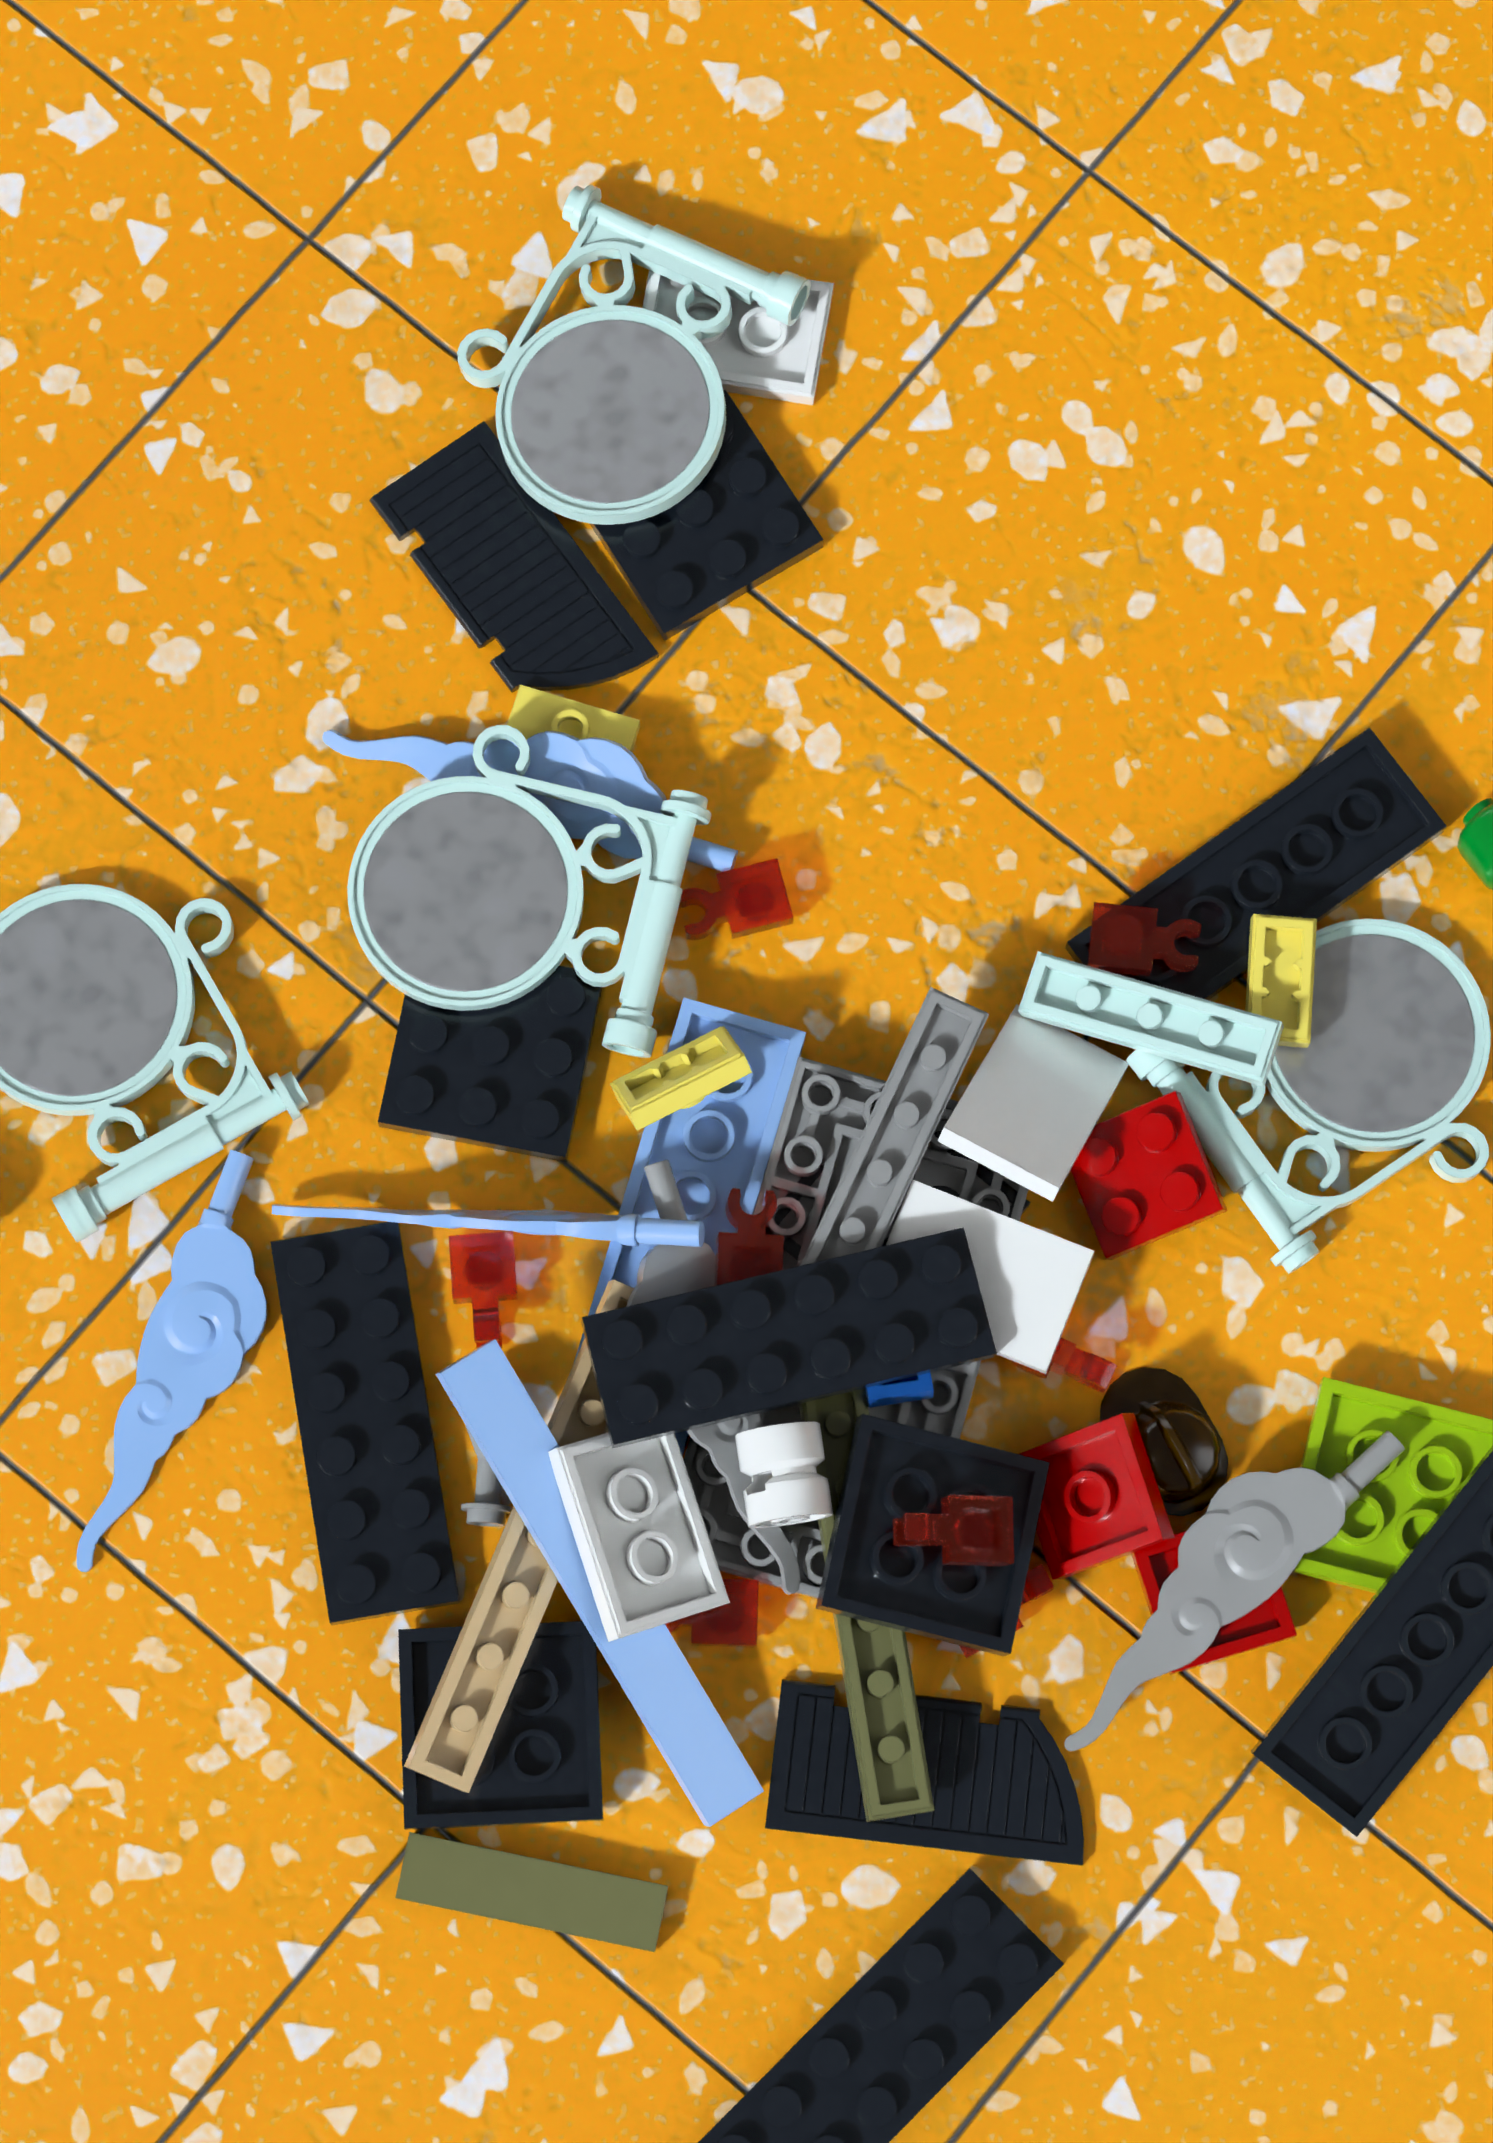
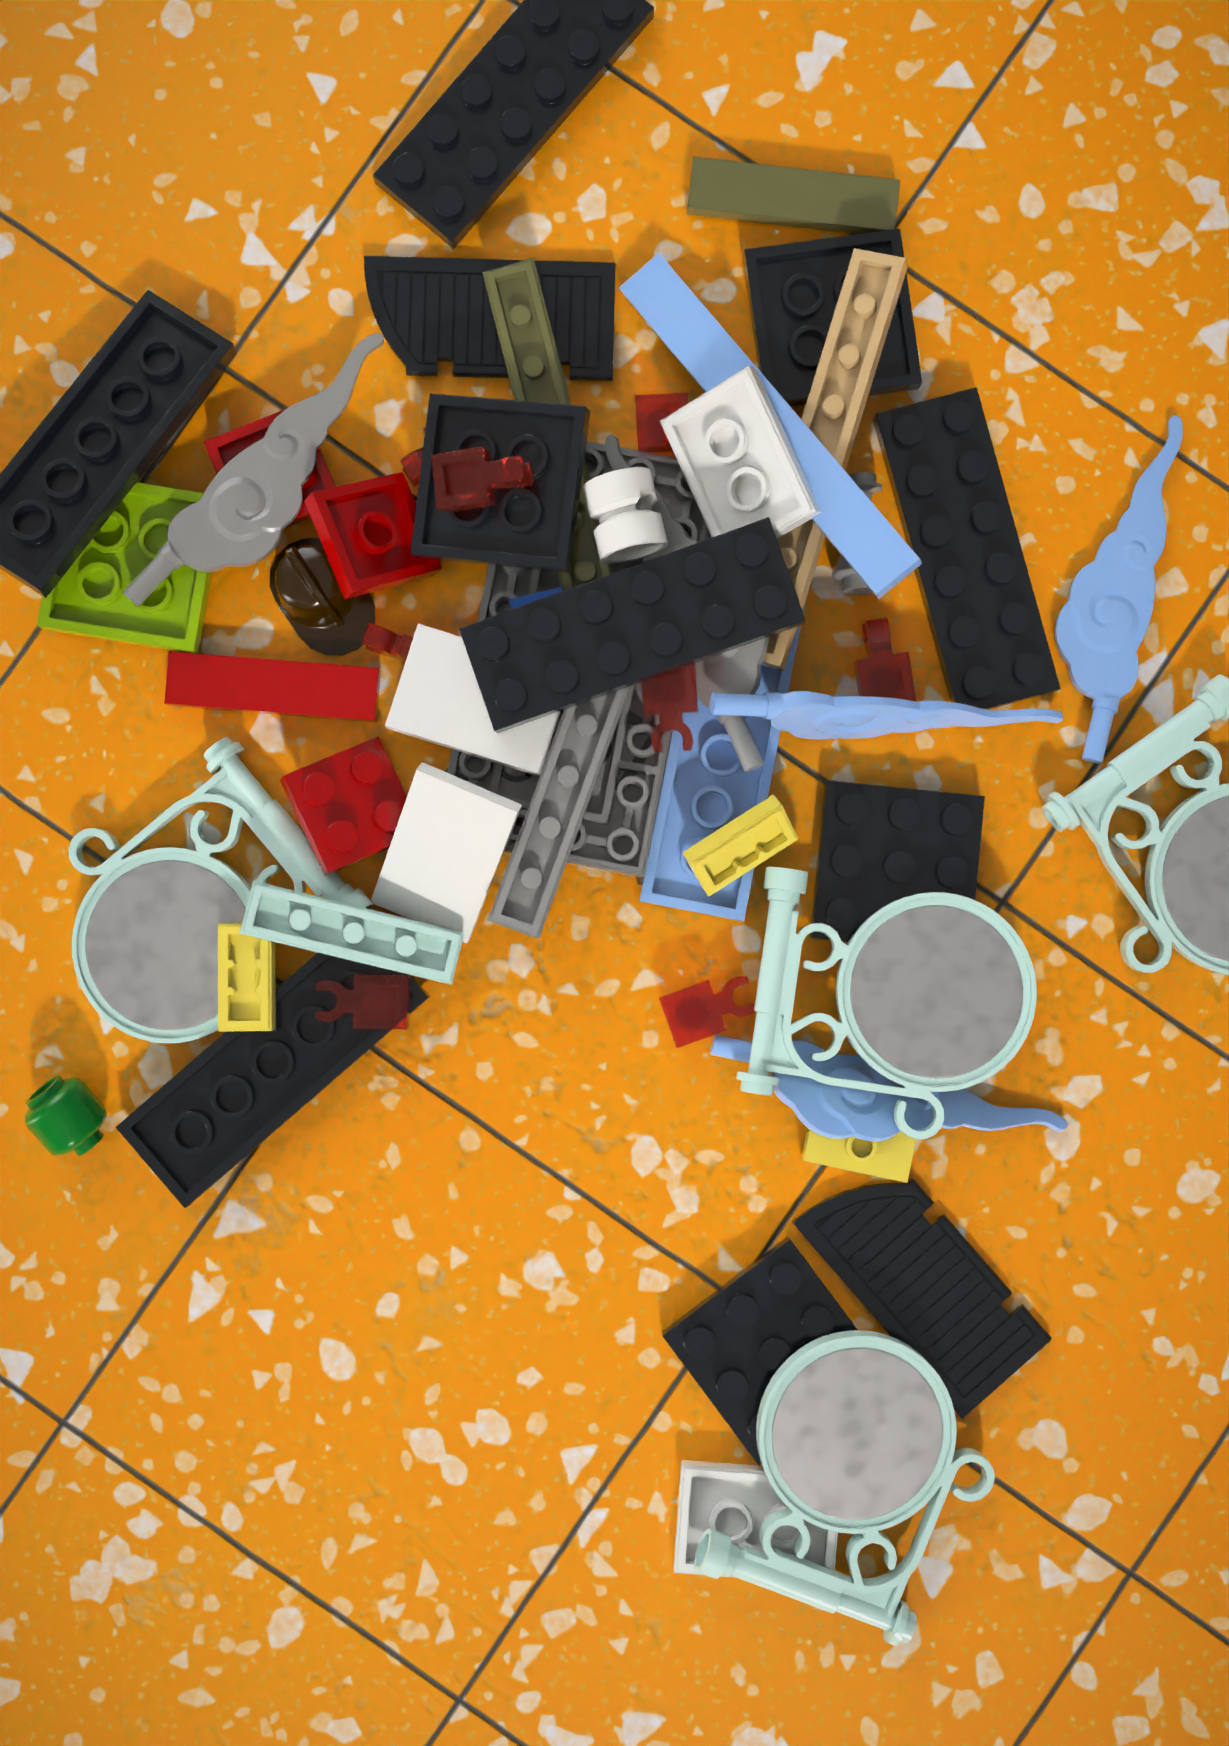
camera: 170 degrees right, 10 degrees up
none -> red tile [164,651,381,722]

